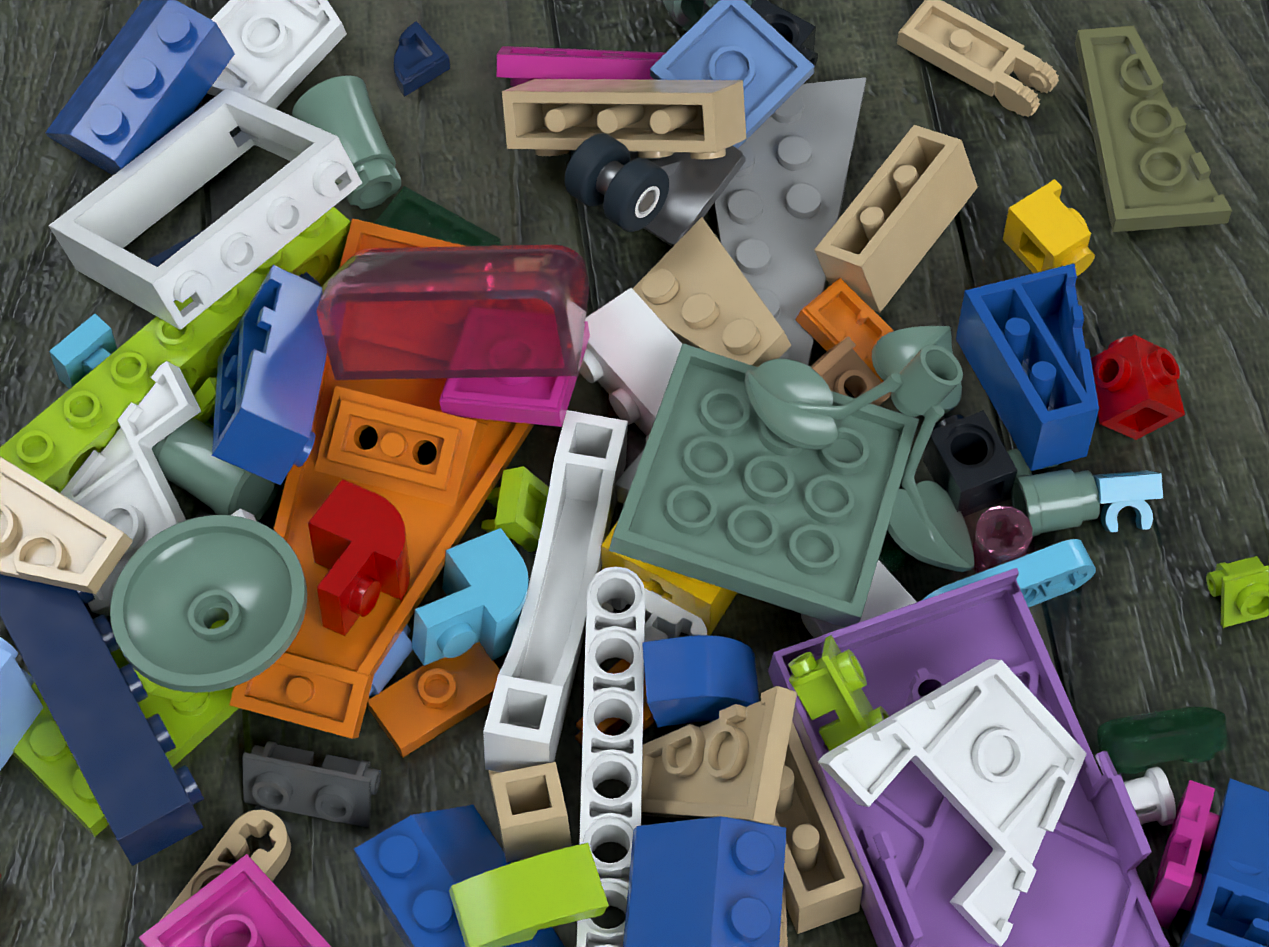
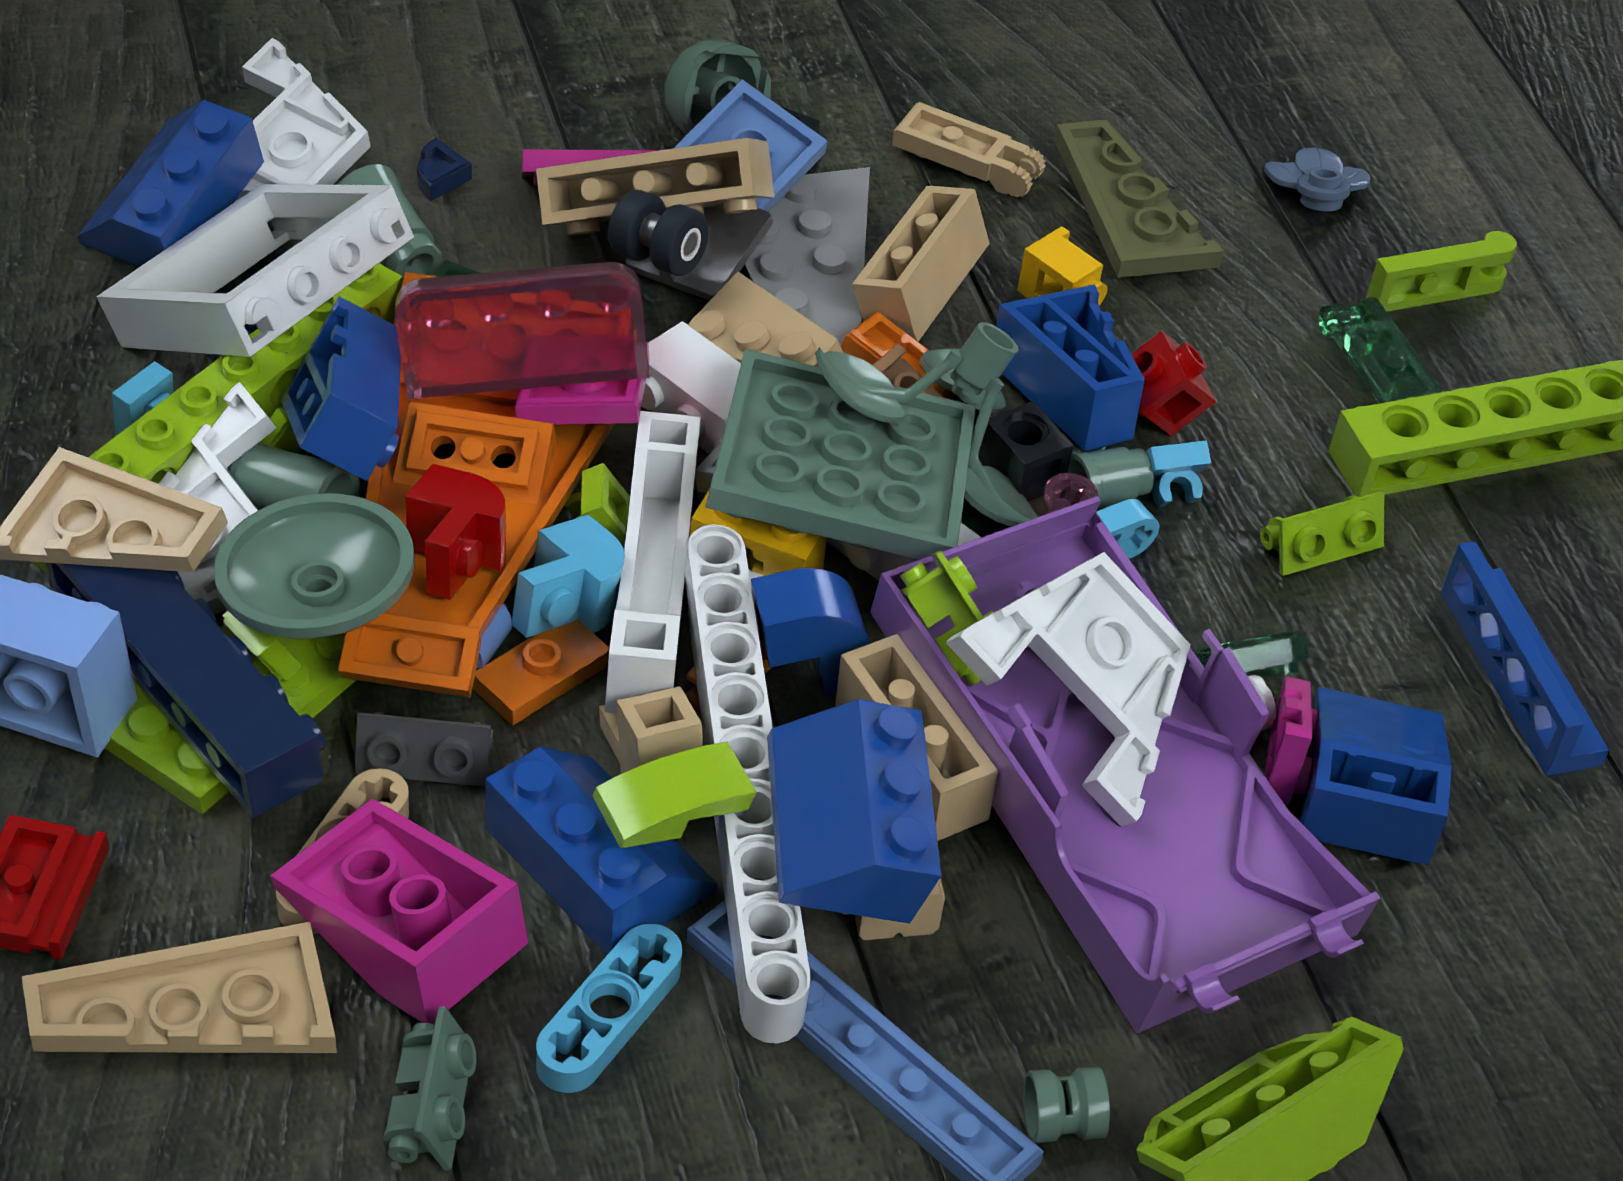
camera: 15 degrees left, 15 degrees down
tan wing [642,686,797,825] -> none

